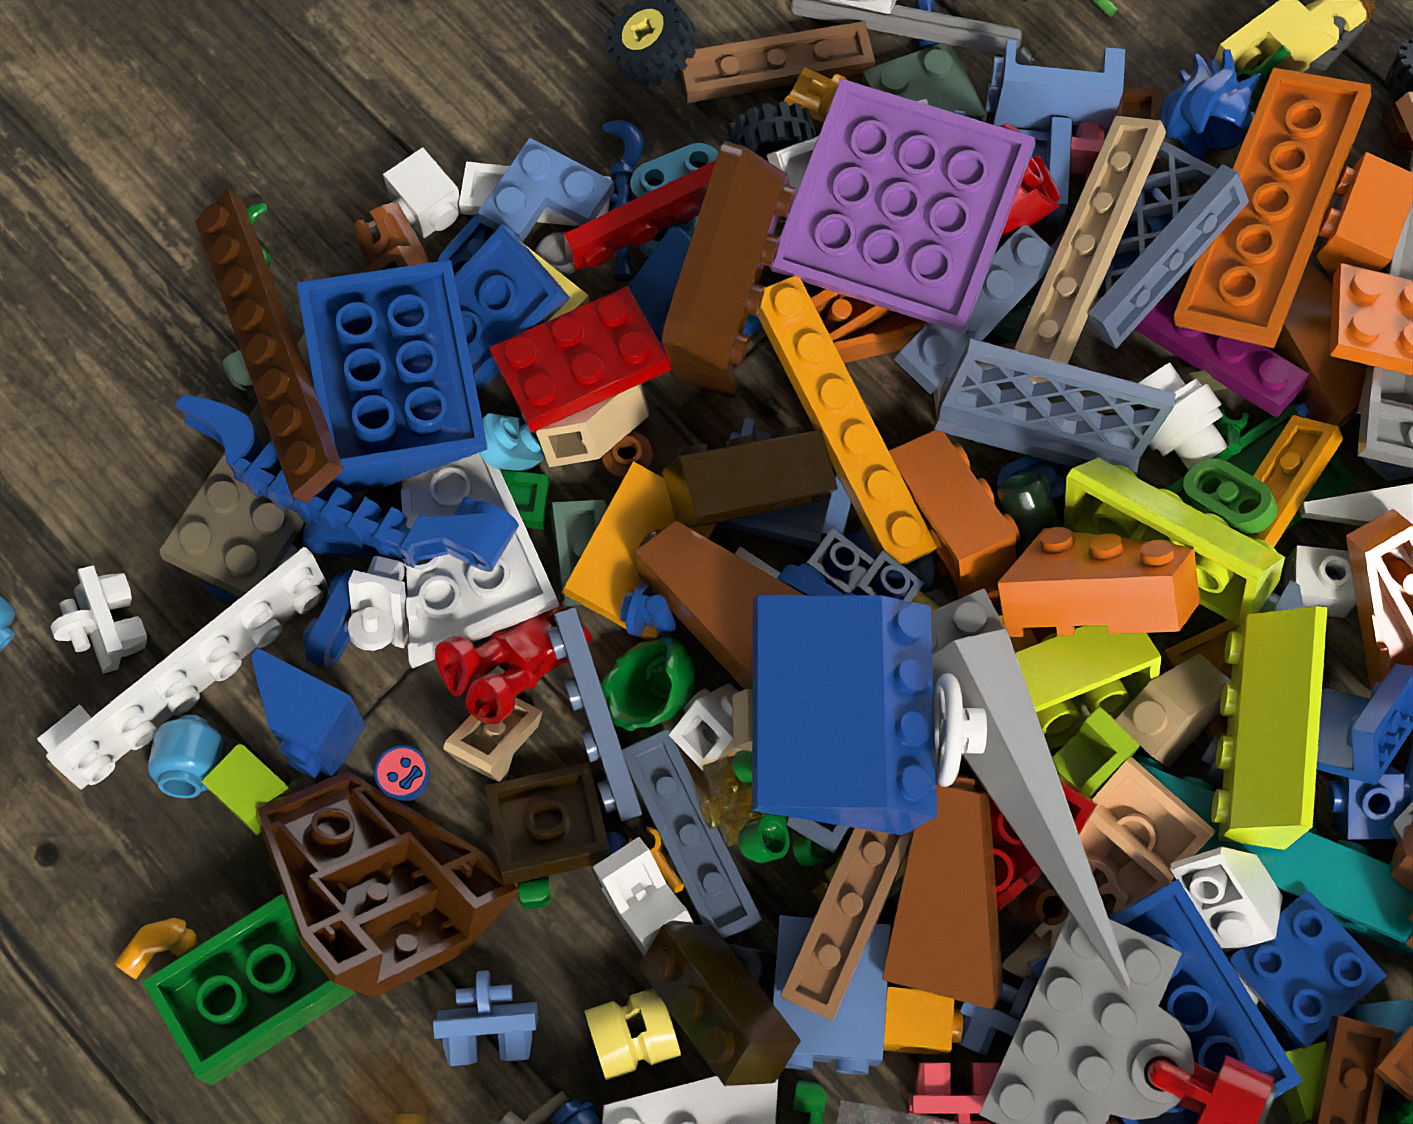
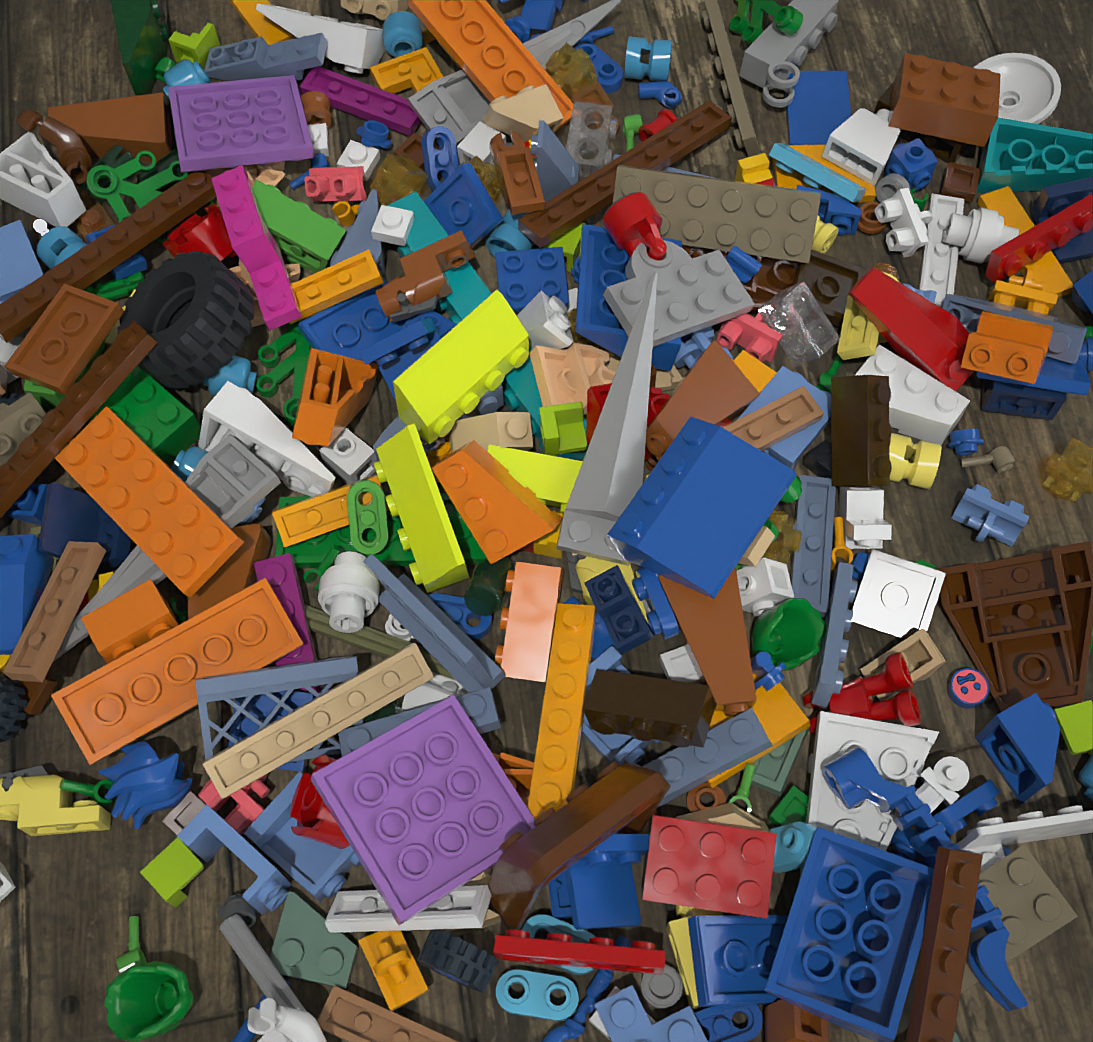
camera: 145 degrees left, 5 degrees down
white piece [933,673,987,787] -> none
none -> lime panel [140,837,204,908]
none -> sand blue plate [643,708,773,808]
none -> bright green hand [727,763,756,813]

